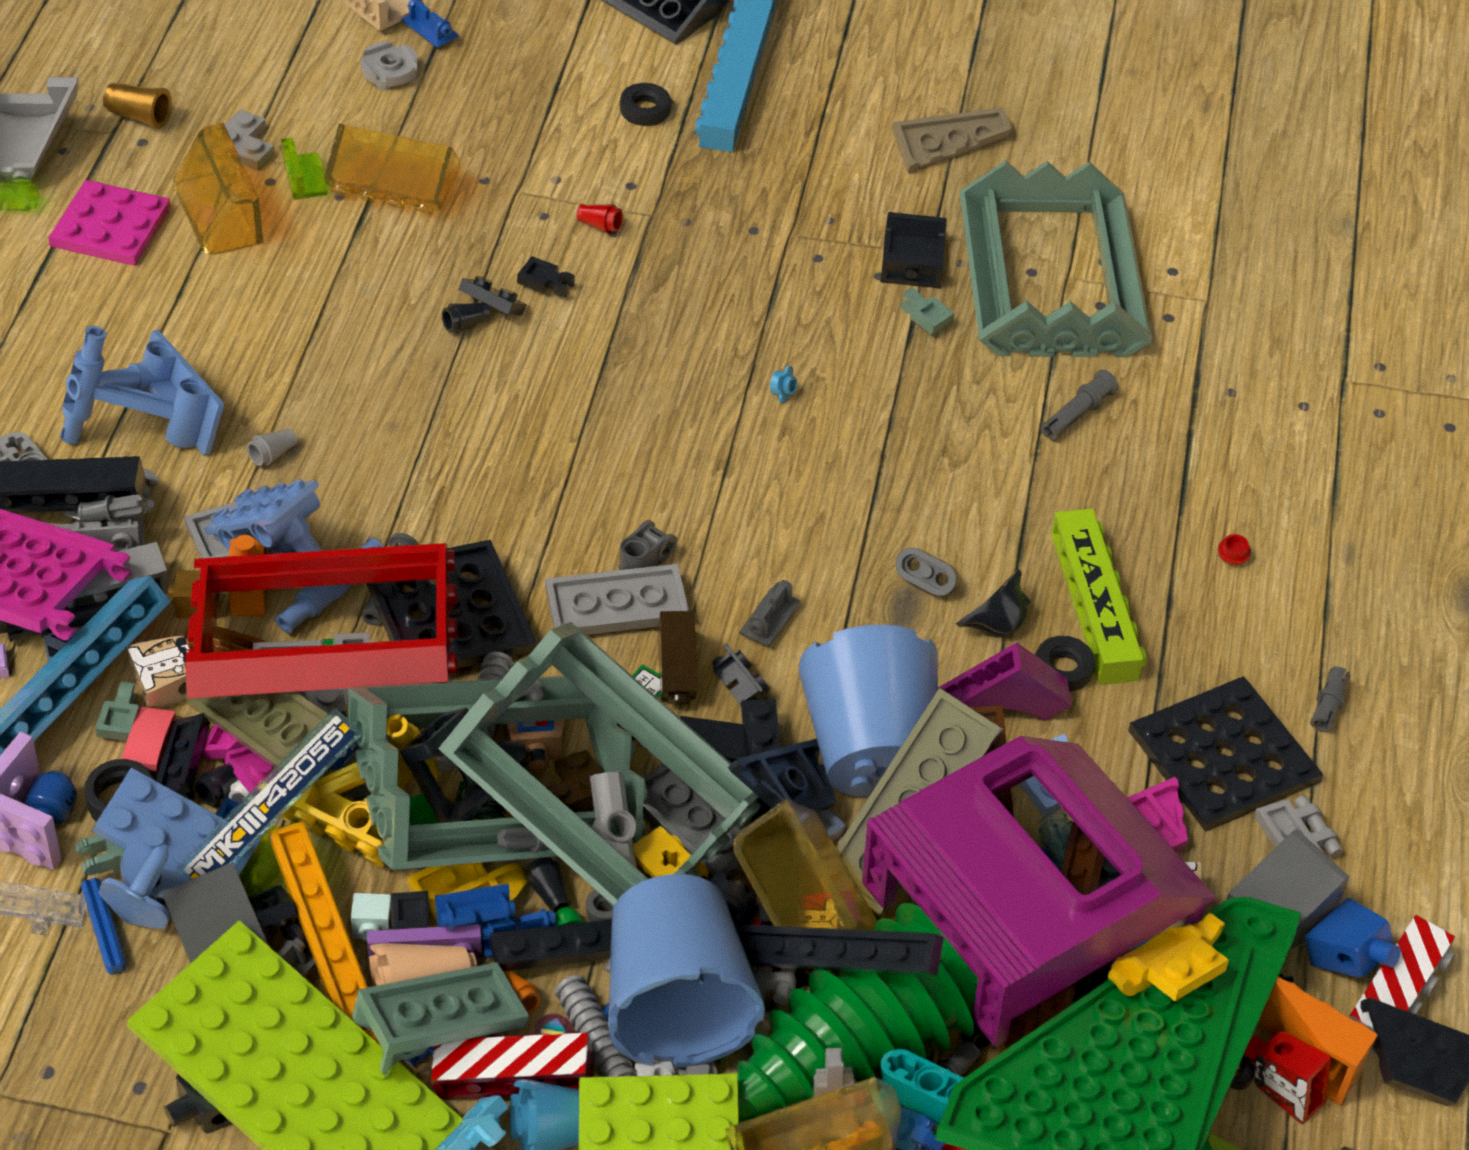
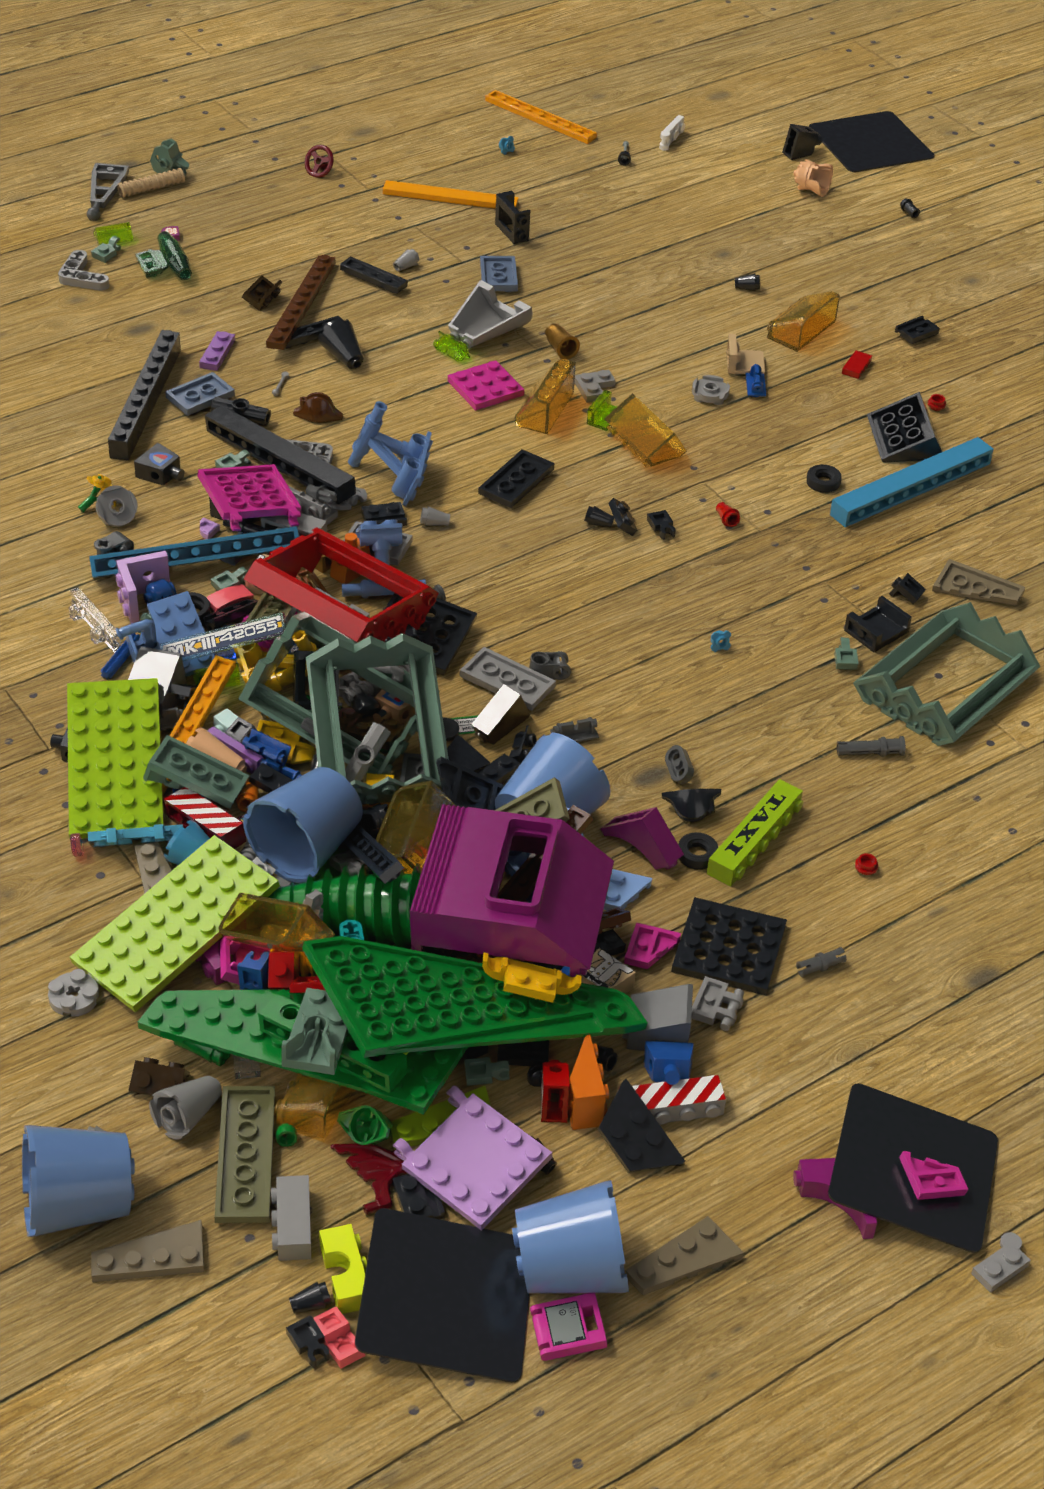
camera: 45 degrees right, 5 degrees down
none -> black plate [361,502,407,526]
none -> black plate [478,449,555,508]
none -> black bracket [889,573,926,604]

